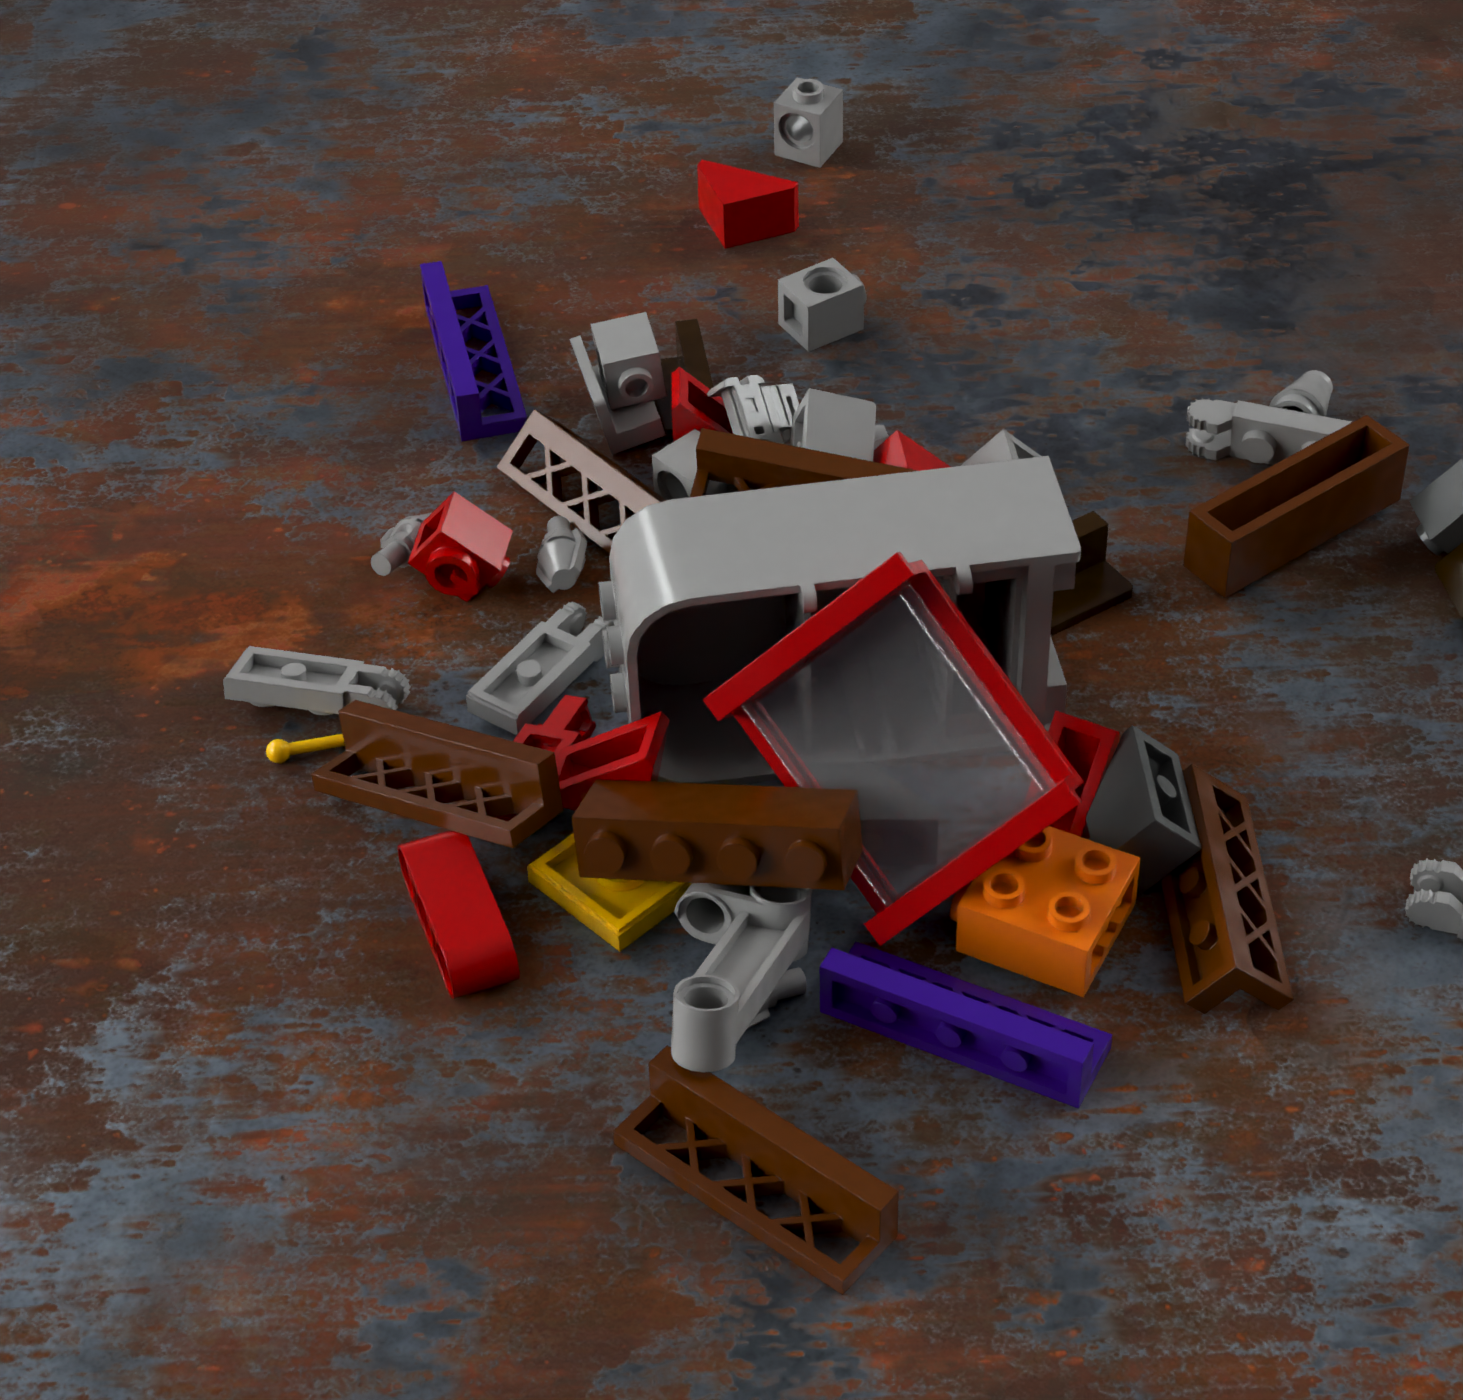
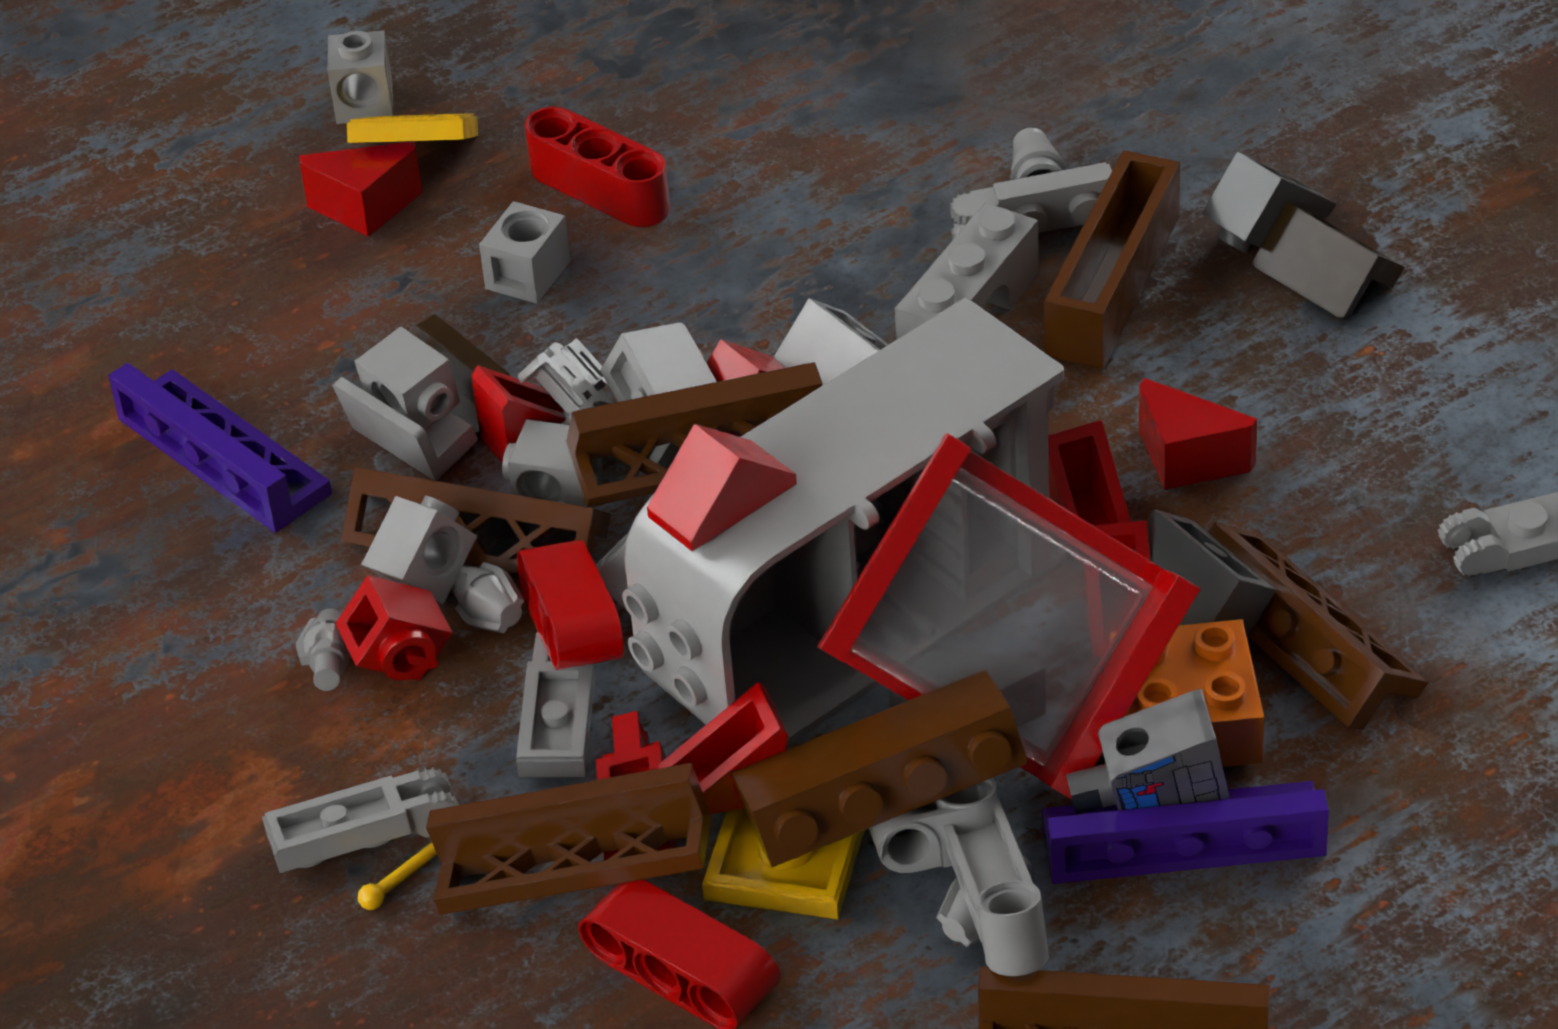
camera: 30 degrees left, 0 degrees up
none -> yellow tile [347,113,478,143]
none -> light grey brick [361,496,477,604]
none -> red beam [517,540,624,671]
none -> red beam [525,107,670,227]
none -> slope [647,424,797,552]
none -> light grey arch [895,202,1039,340]
none -> red slope [1048,420,1131,561]
none -> flat silver torso [1066,689,1230,814]
none -> red slope [1139,378,1257,490]

